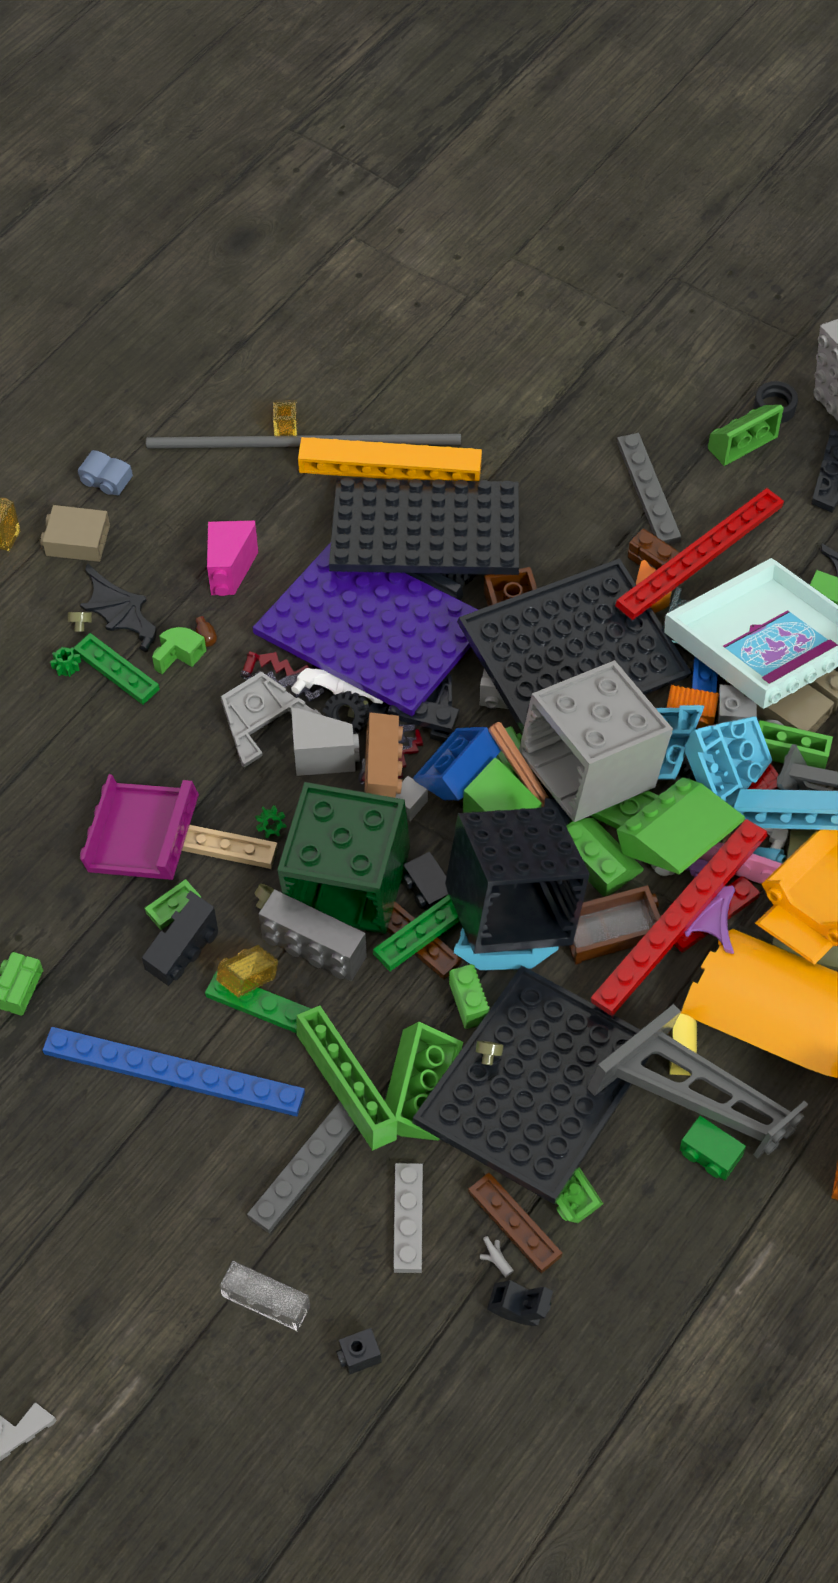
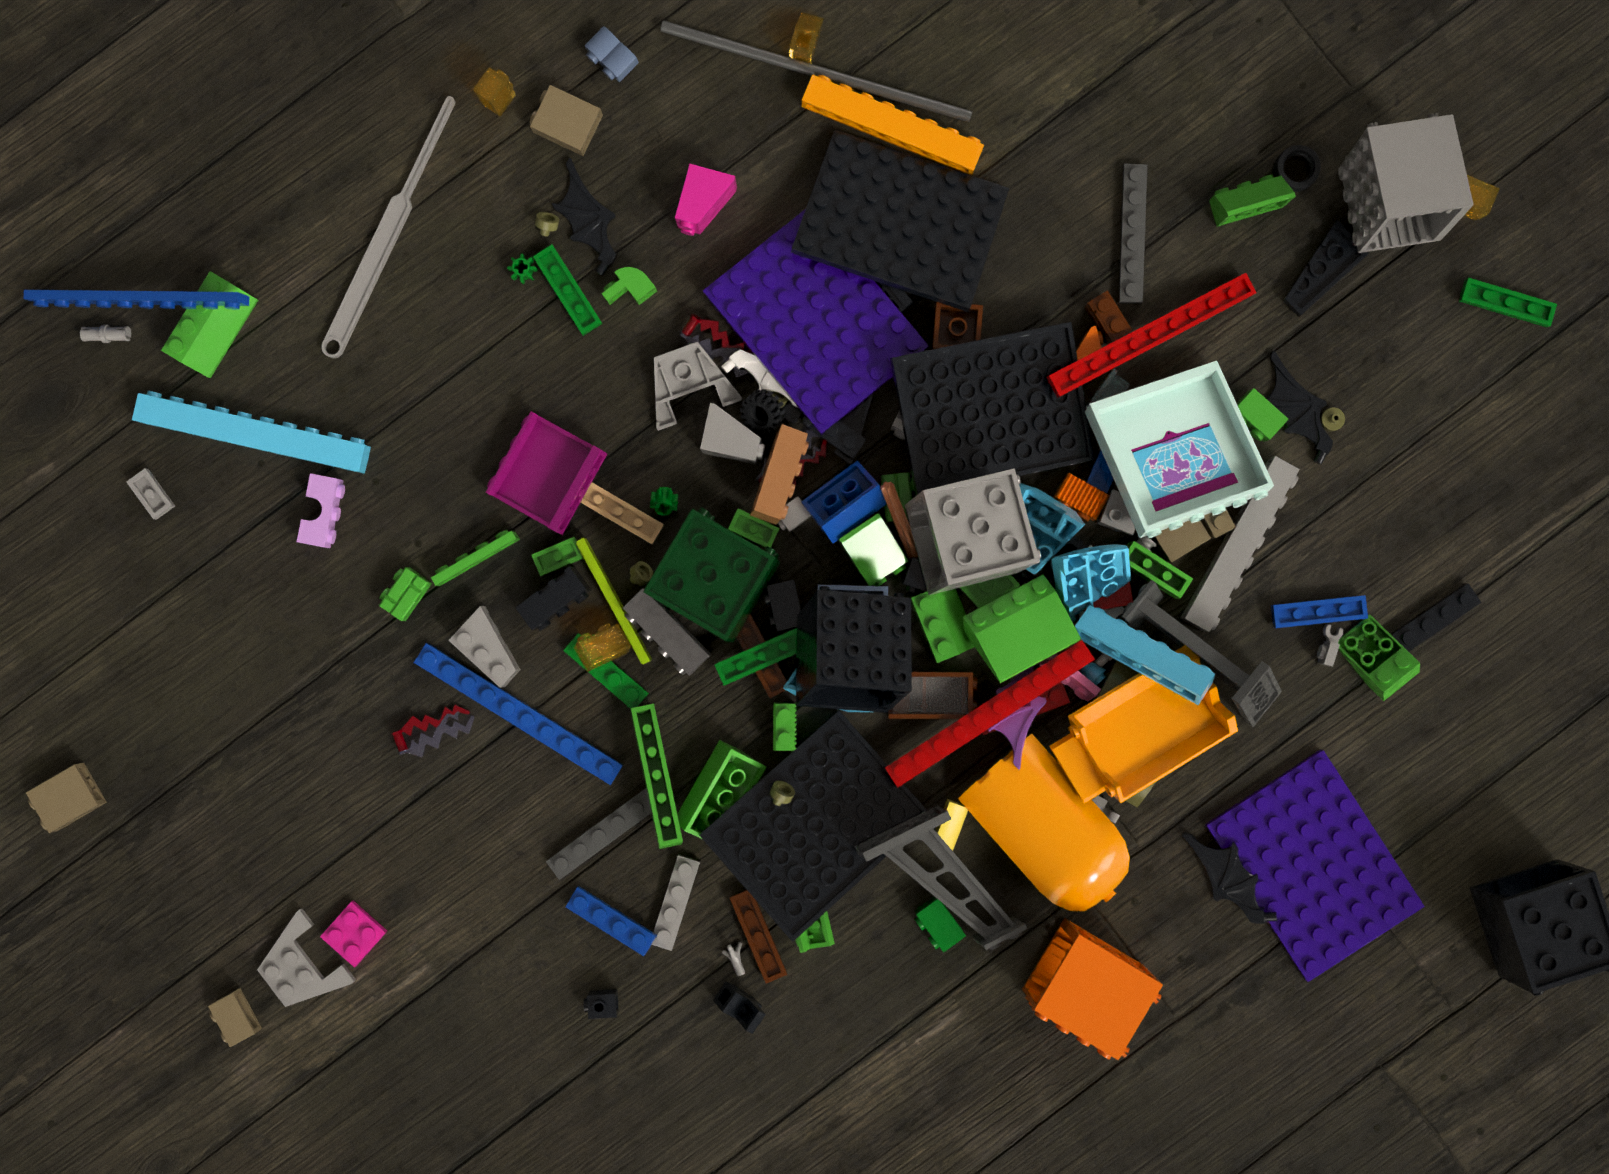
camera: 15 degrees right, 30 degrees up
reddish brown cylinder [195,616,217,647] -> none
clear brick [220,1261,310,1331] -> none
none -> dark pink plate [320,901,387,968]
none -> piece [391,705,475,757]
none -> bright green plate [431,530,520,586]
none -> light grey wedge [449,606,521,688]
none -> blue plate [566,886,657,956]
none -> lime tile [576,538,652,665]

